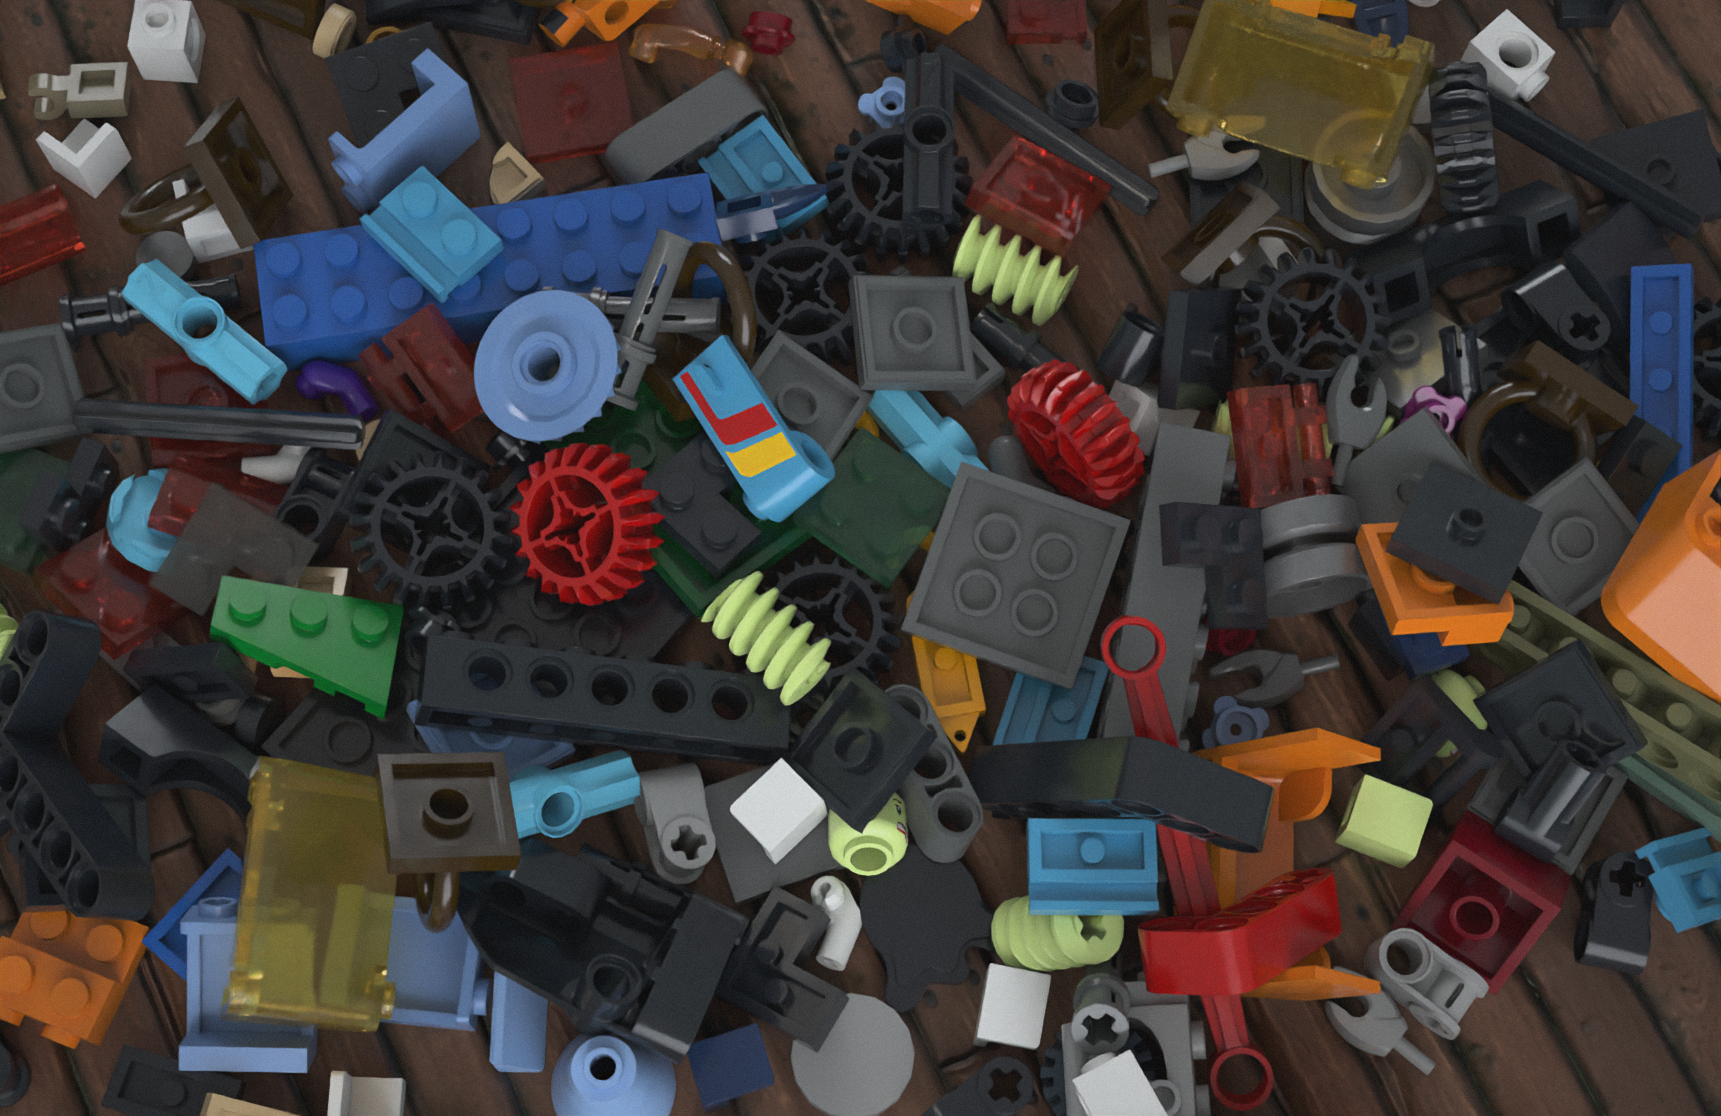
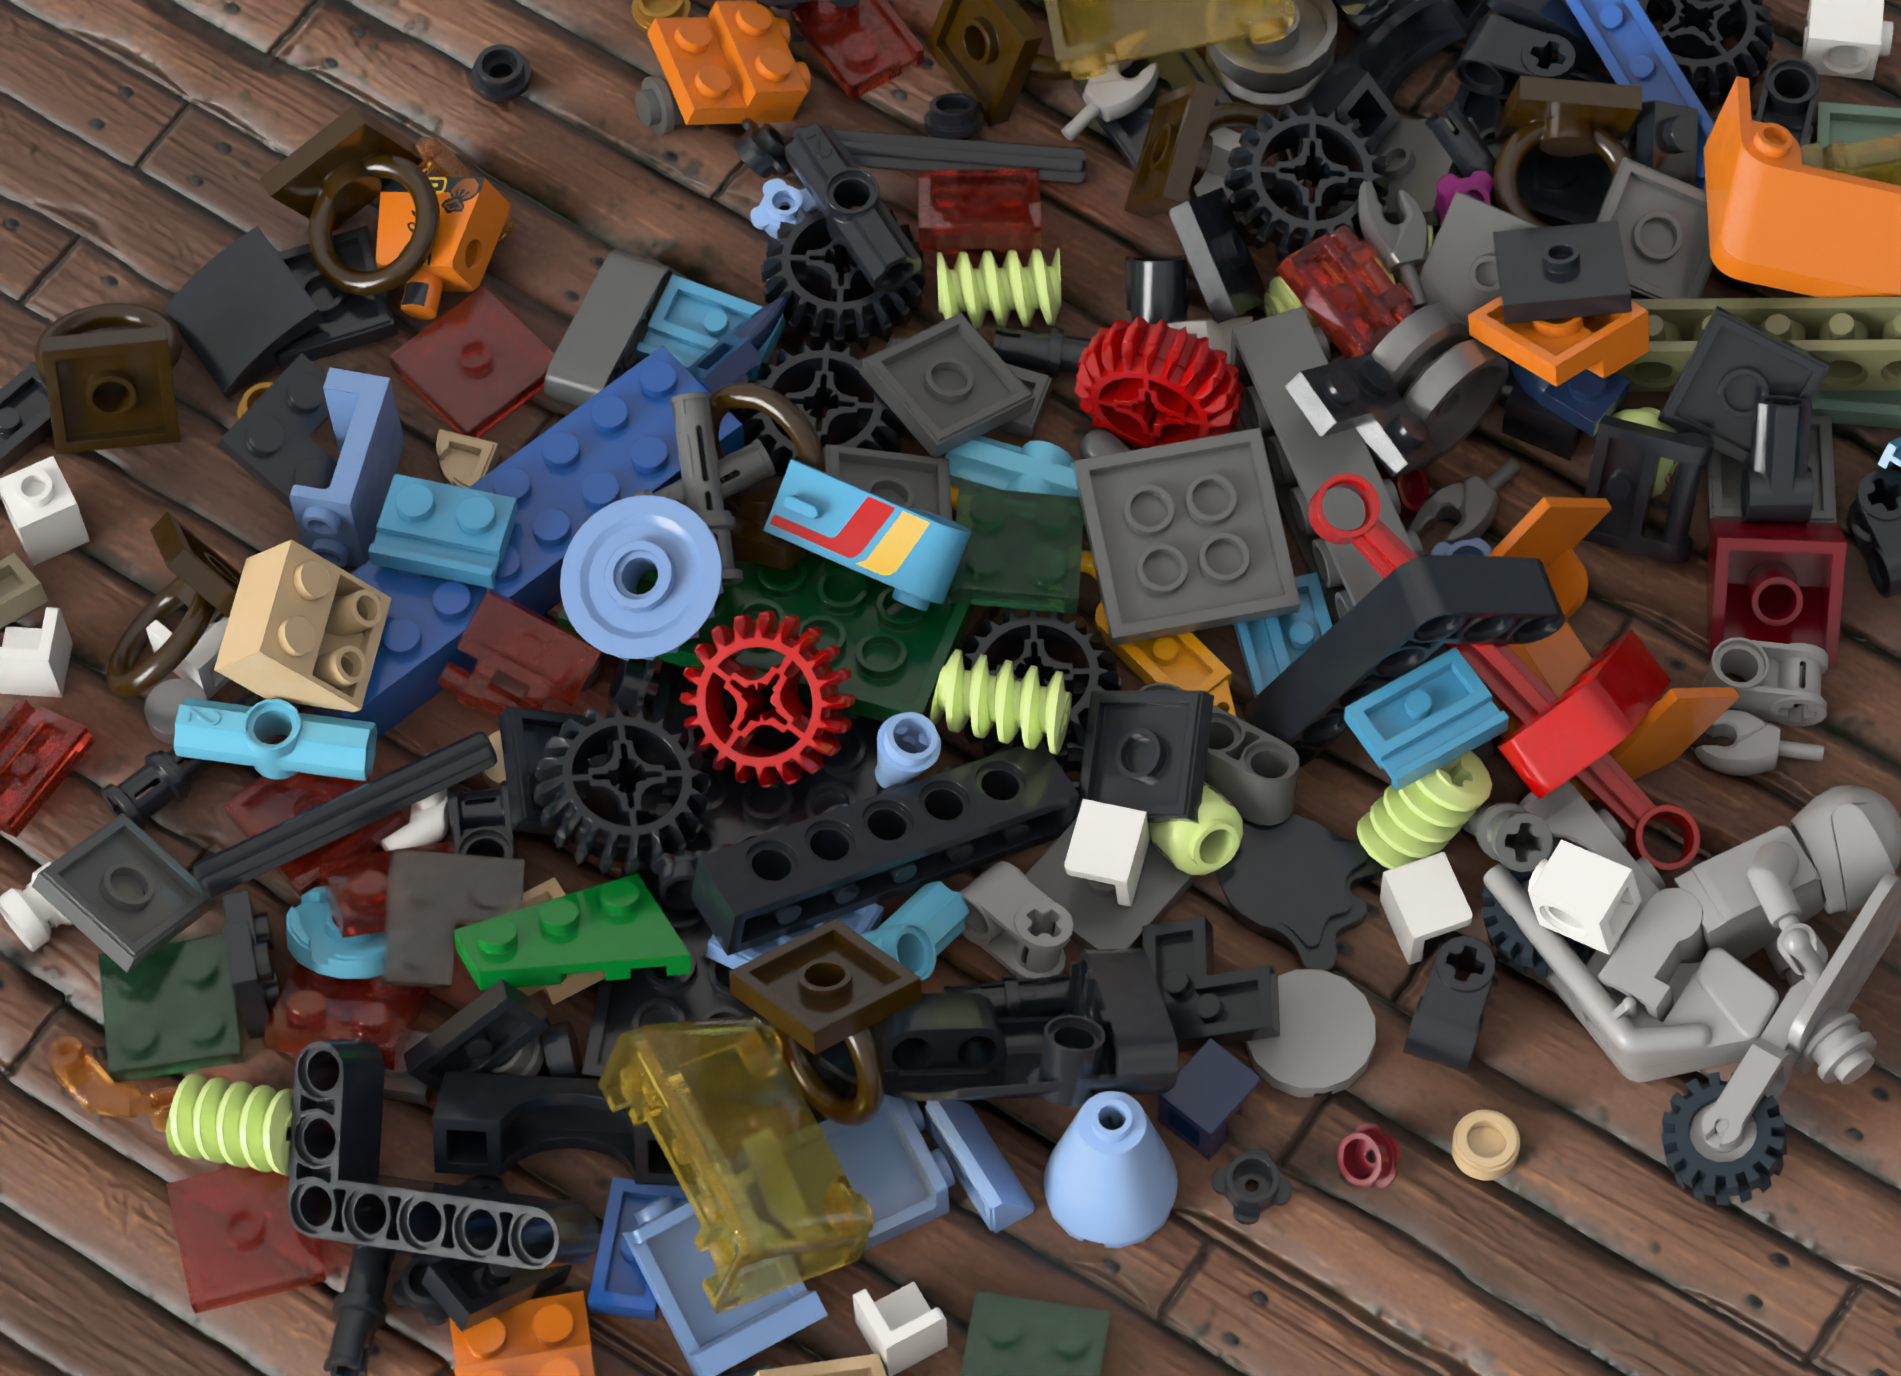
camera: 25 degrees left, 10 degrees down
dark purple arm [295,360,380,422] -> none
tan tile [313,3,357,59] -> none
clear orange arm [629,23,753,76] -> none
black plate [642,430,762,580] -> none
dark red plate [742,11,795,56] -> none
white arm [811,876,862,971] -> none
yellowish green panel [1334,774,1433,868] -> none
none -> tan slope [214,539,392,712]
none -> light blue cone [875,712,941,789]

